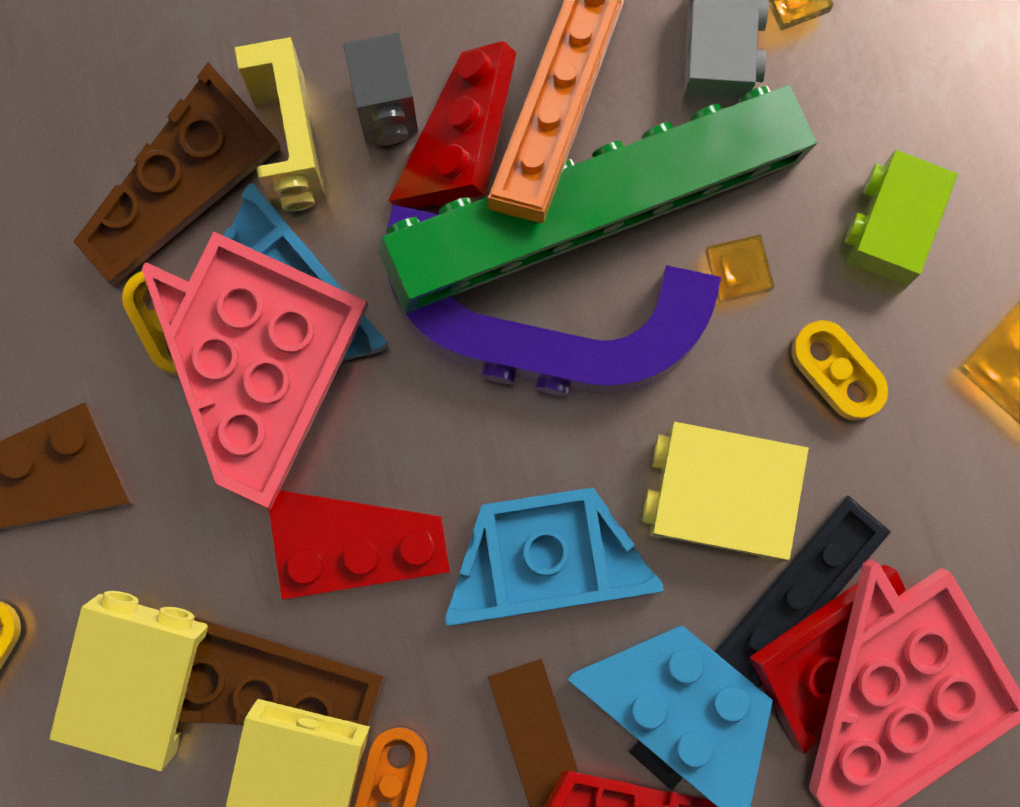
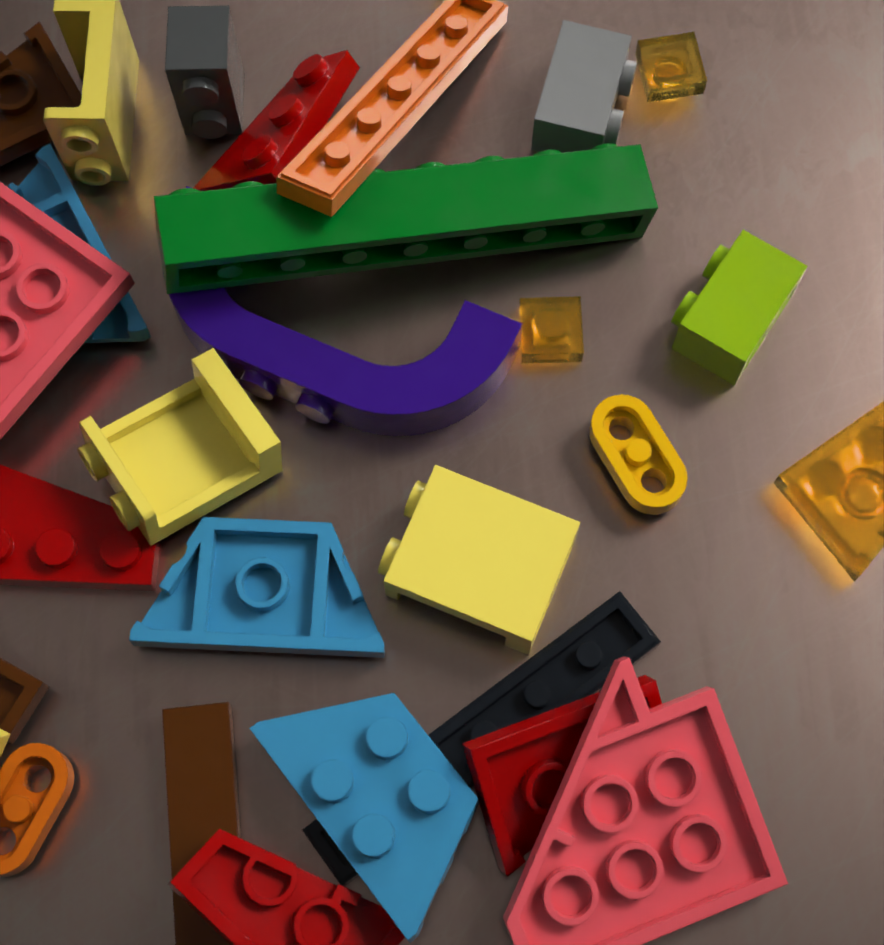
camera: 15 degrees right, 10 degrees down
none -> light yellow panel [77,348,283,546]

